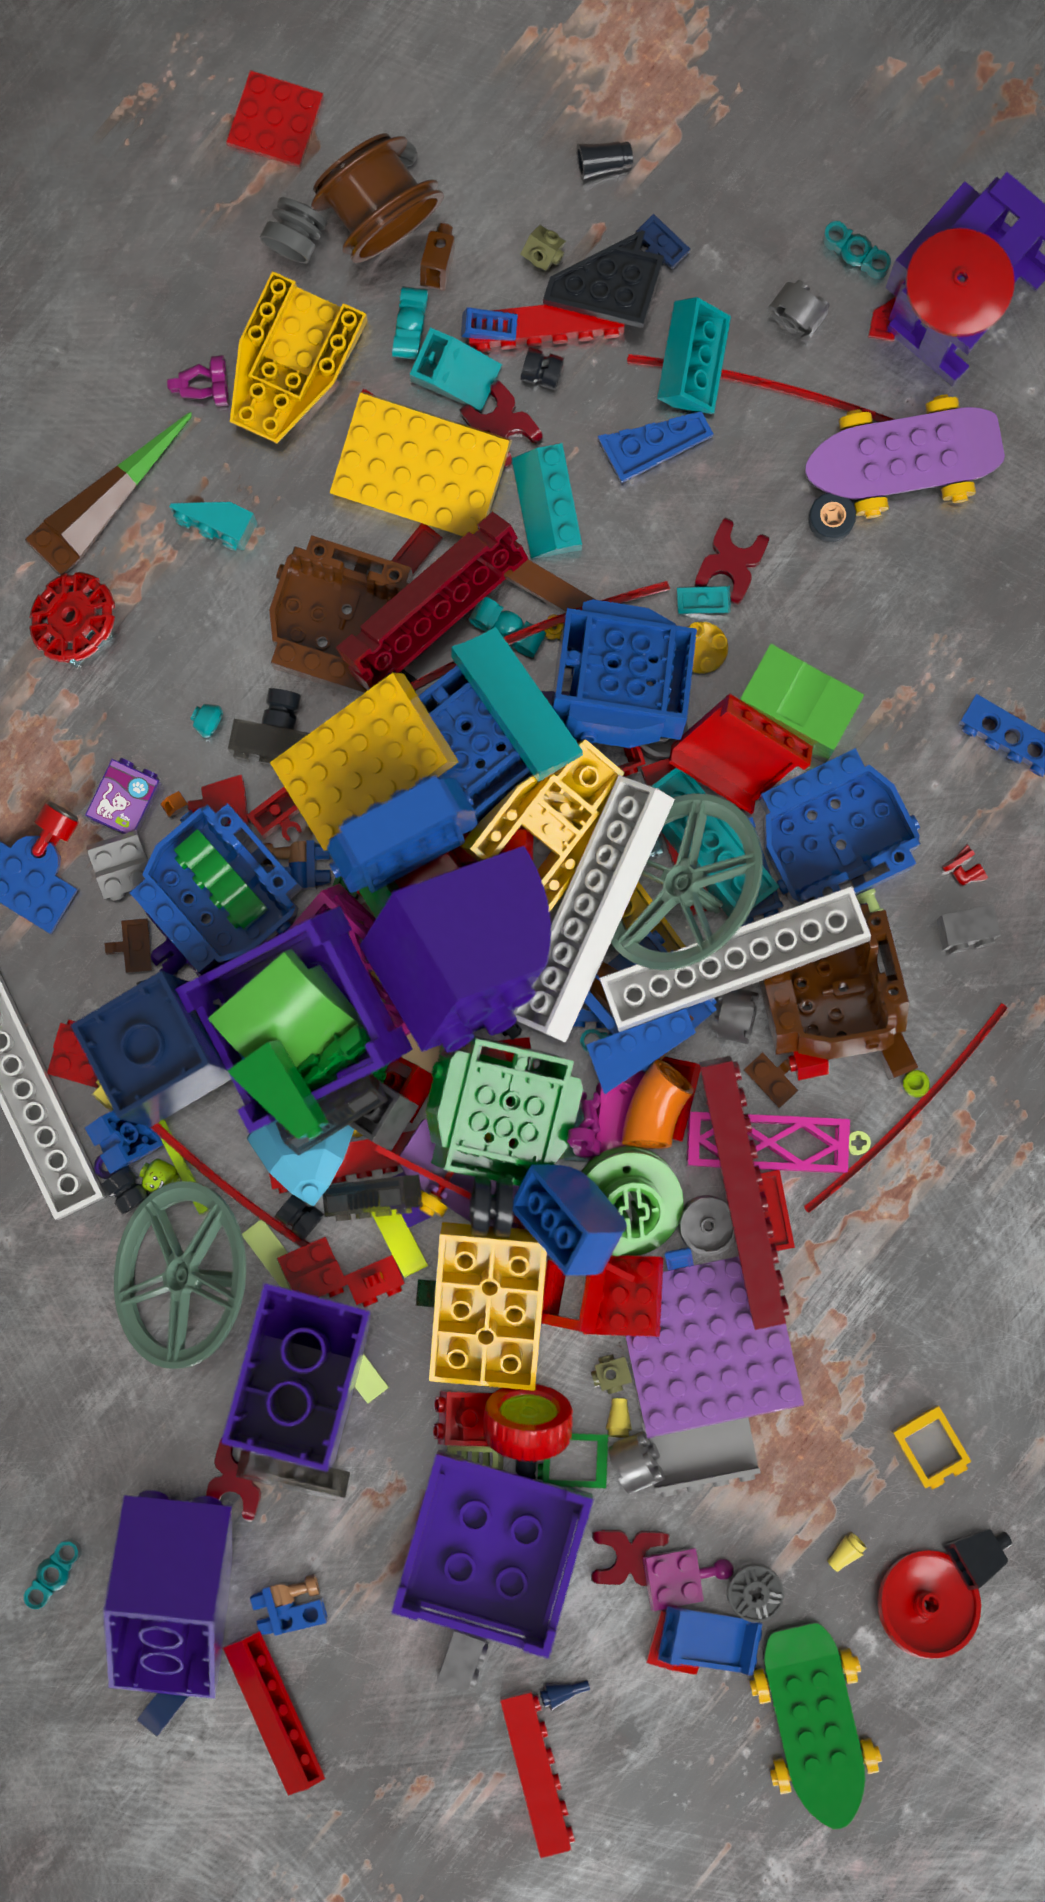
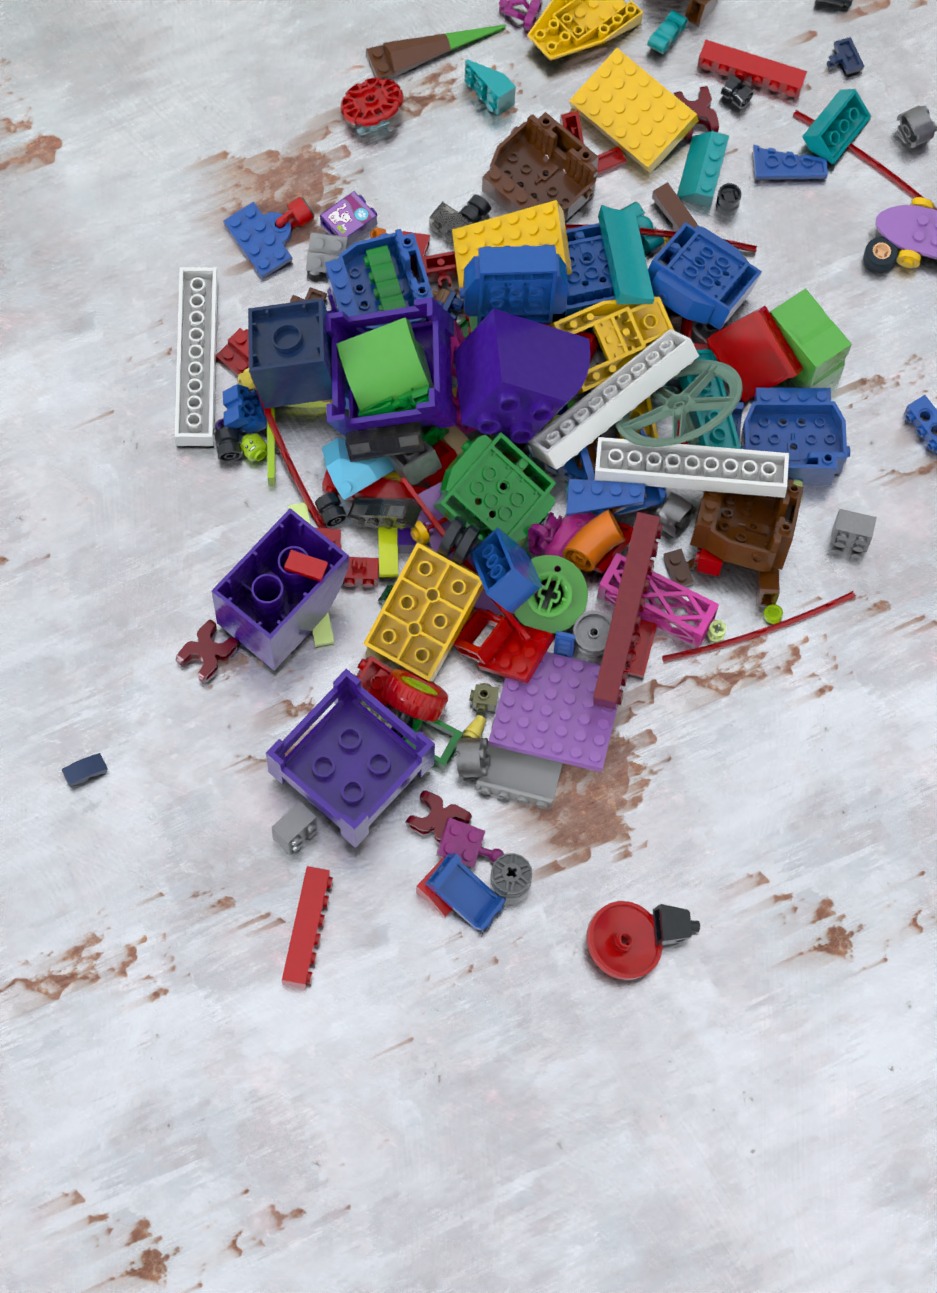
camera: 20 degrees right, 15 degrees down
teal piece [24,1539,82,1609] -> none
dark purple slope [103,1490,233,1699] -> none
sand green wheel [114,1181,246,1369] -> none
teal cone [190,704,223,738] -> none
red brick [223,1631,326,1796] -> none
green slope [227,1040,329,1140] -> none
clear smoke brick [236,1450,350,1501] -> none
blue hips [250,1574,329,1636] -> none
dark red brick [336,511,529,690] -> none
teal slope [409,327,502,412] -> none
blue slope [461,307,517,341] -> none
olive brick [520,225,566,271] -> none
dark blue cone [540,1680,590,1711] -> none
black wing [543,230,664,329] -> none
teal plate [677,586,731,614] -> none
yellow dish [687,622,728,674] -> none
dark red piece [695,518,769,605] -> none
green piece [749,1623,882,1829] -> none
light yellow cone [827,1533,867,1572] -> none
window [891,1405,972,1490] -> none
red piece [942,844,988,885] -> none
none -> red tile [284,550,328,582]
none -> red slope [560,110,584,144]
none -> black wheel [716,183,742,216]

